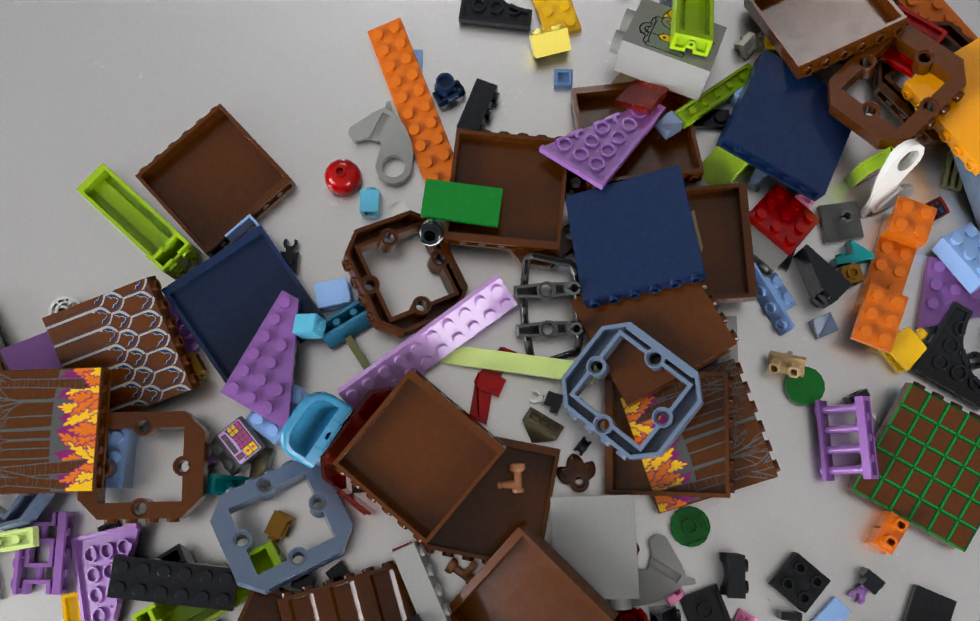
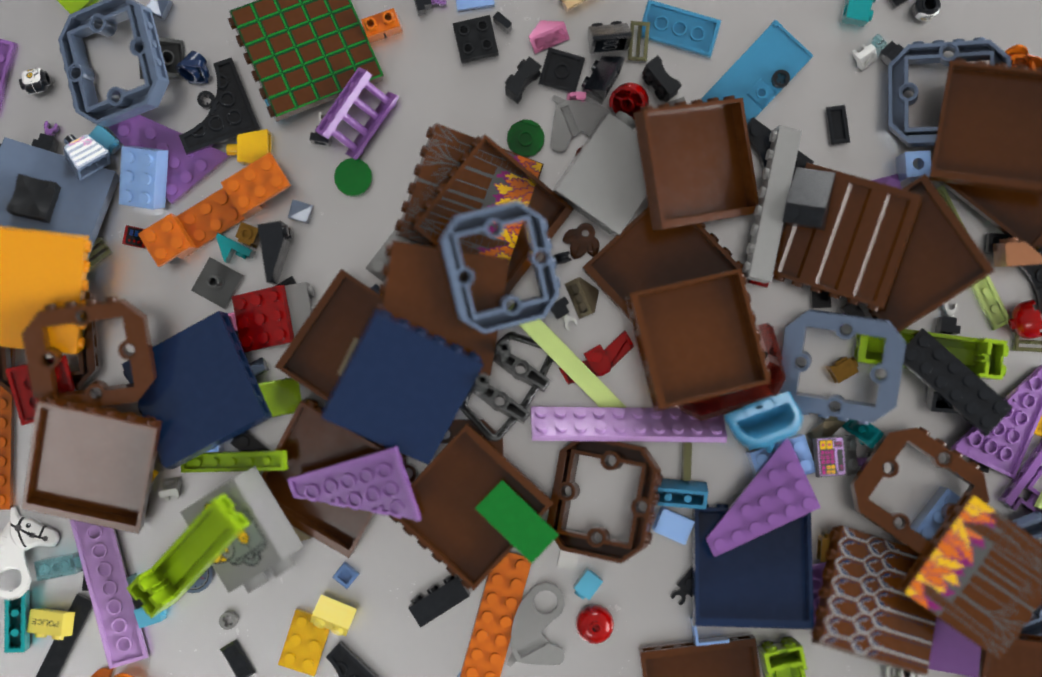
camera: 150 degrees left, 10 degrees up
medium azure brick [292,313,326,339] -> none
black head [418,219,444,246] -> none
dark blue piece [432,73,466,107] -> none
nougat piece [444,557,478,584] -> none
nougat piece [497,463,525,493] -> none
clear red tile [616,79,669,115] -> none
sand blue slope [654,110,683,140] -> none
light blue bracket [754,262,797,335] -> none
tan hips [767,351,807,378] -> none
lime piece [843,146,894,190] -> none
white animal [860,139,924,217] -> none

